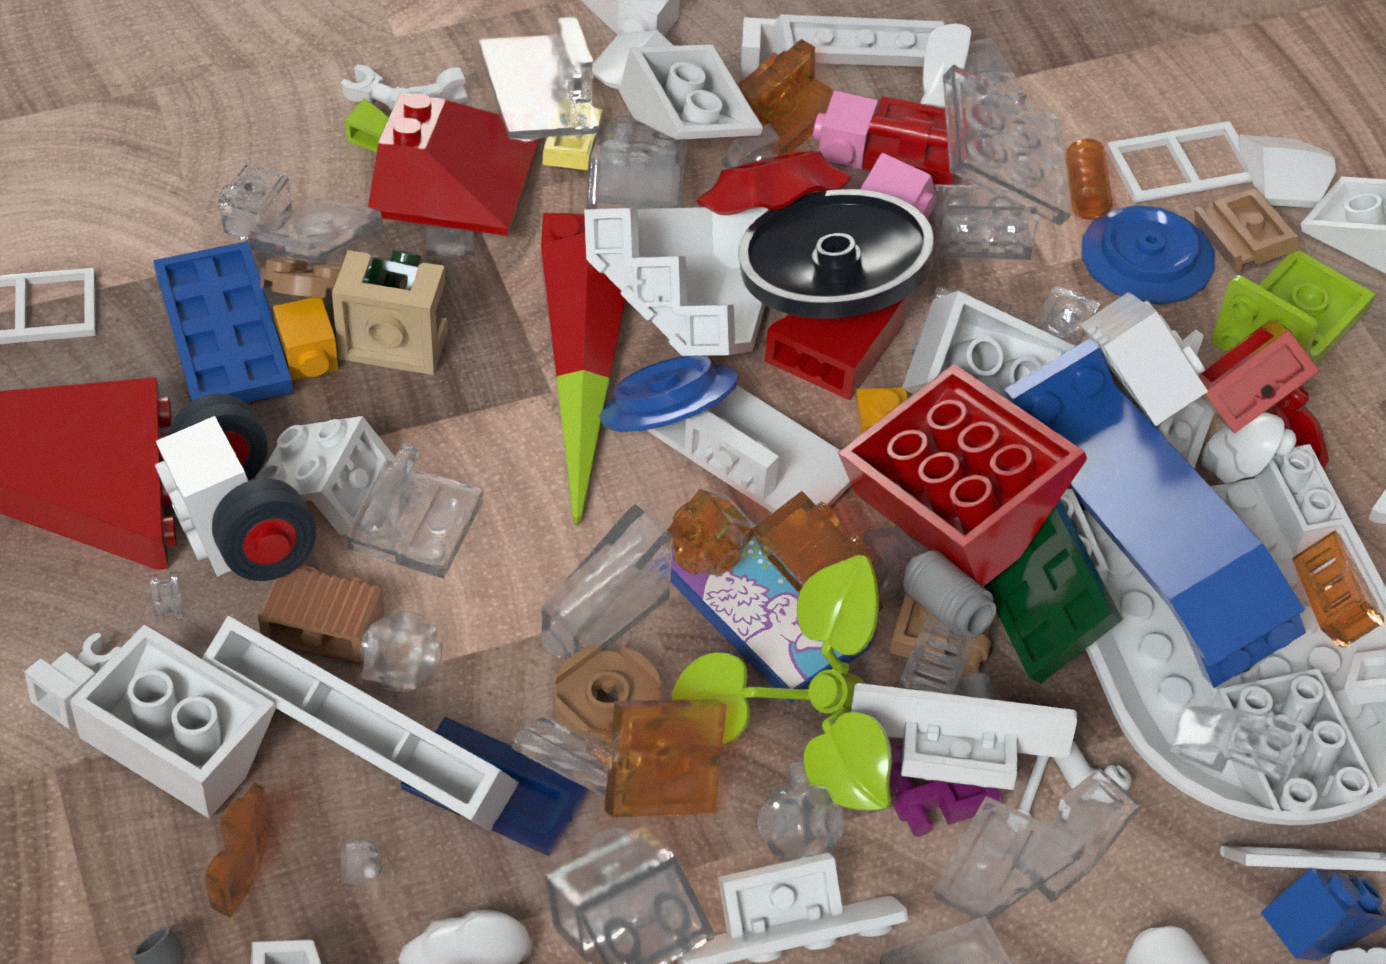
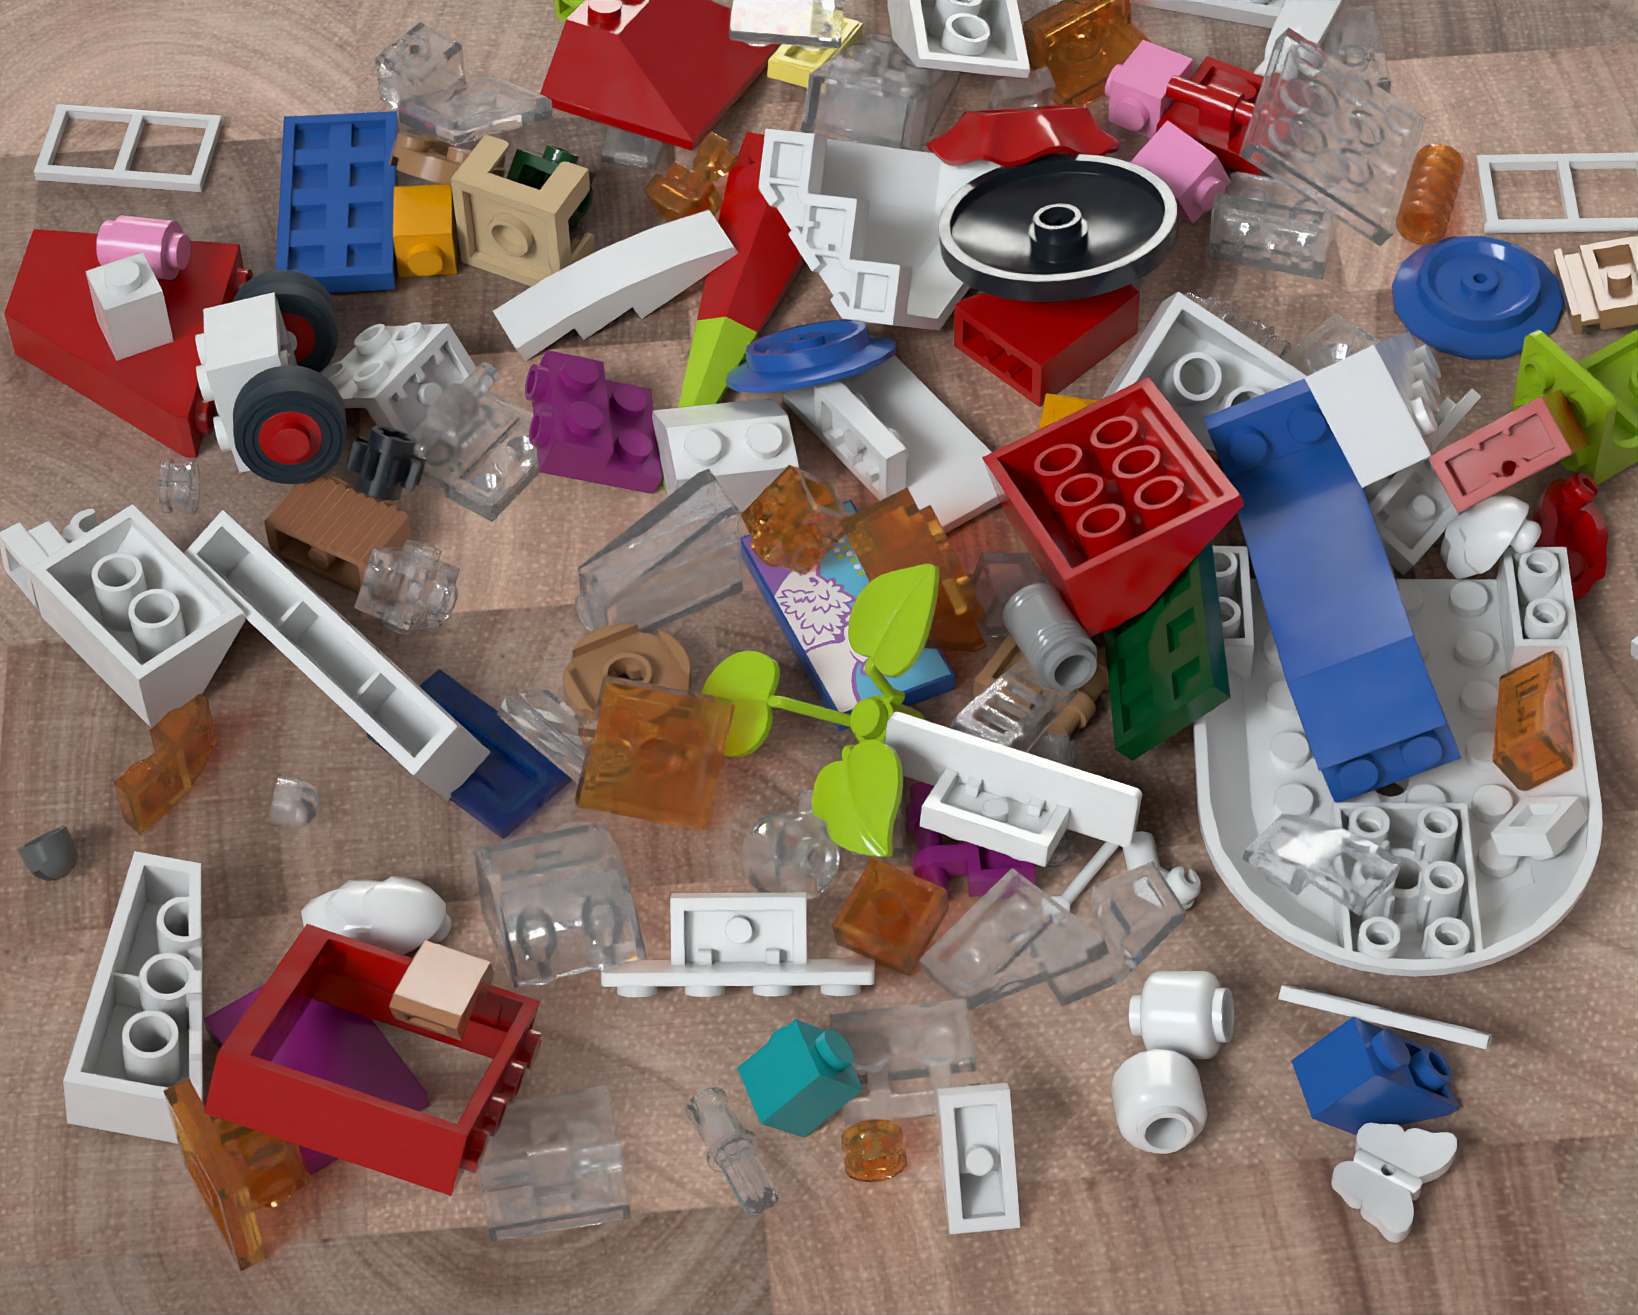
camera: 20 degrees right, 0 degrees up
none -> white brick [85,252,174,361]
none -> bright pink brick [96,215,191,280]
none -> black gear [345,426,427,501]
none -> white slope [493,210,738,361]
none -> magenta plate [525,350,662,494]
none -> clear orange piece [643,132,738,222]
none -> white slope [652,398,799,520]
none -> clear orange piece [832,857,949,977]
none -> white head [1129,971,1235,1059]

